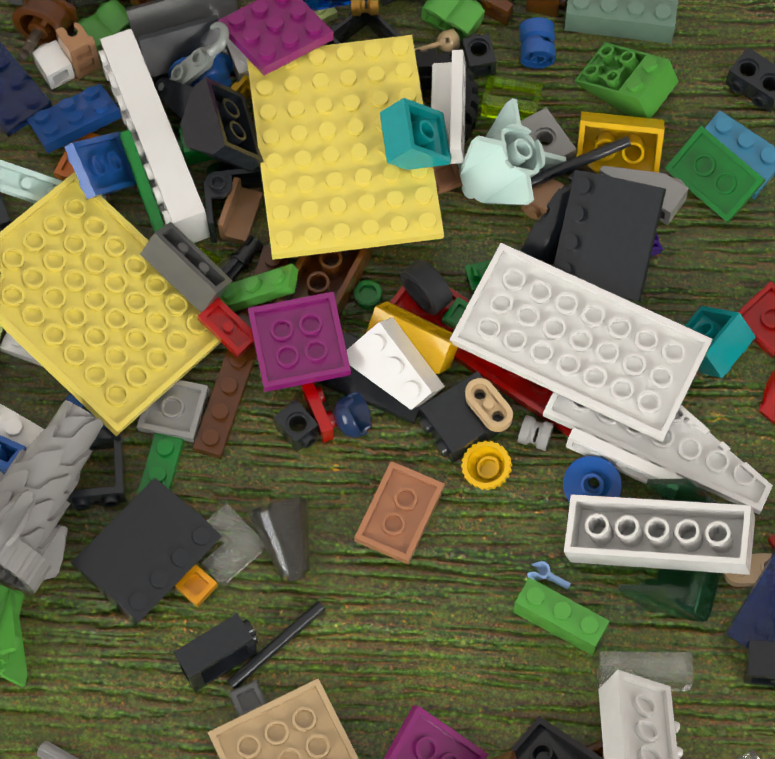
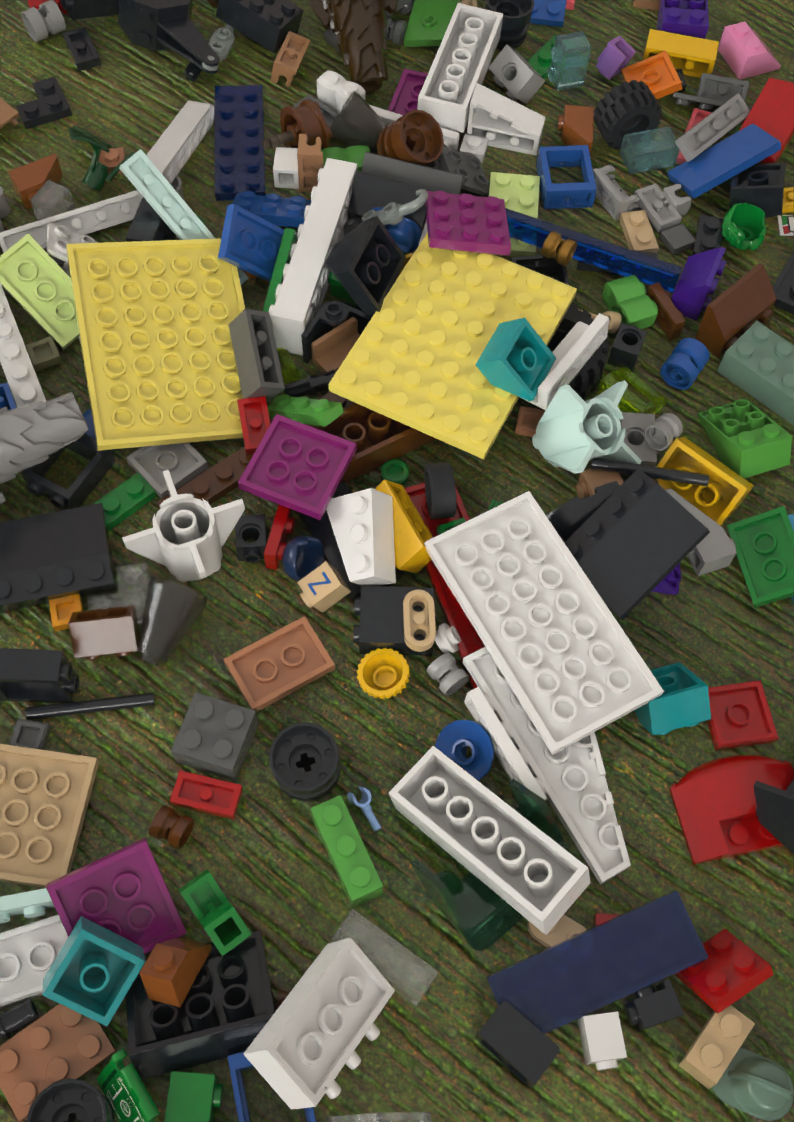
camera: 30 degrees right, 5 degrees down
none -> brick [68,605,140,660]
none -> white brick [122,470,245,582]
none -> reddish brown wheel [148,805,195,850]
none -> red plate [170,770,243,820]
none -> dark grey brick [171,692,259,782]
none -> green brick [178,869,252,956]
none -> black wheel [269,722,341,802]
none -> tan brick [297,561,351,613]
none -> white plate [435,623,461,653]
none -> light grey wheel [644,413,683,451]

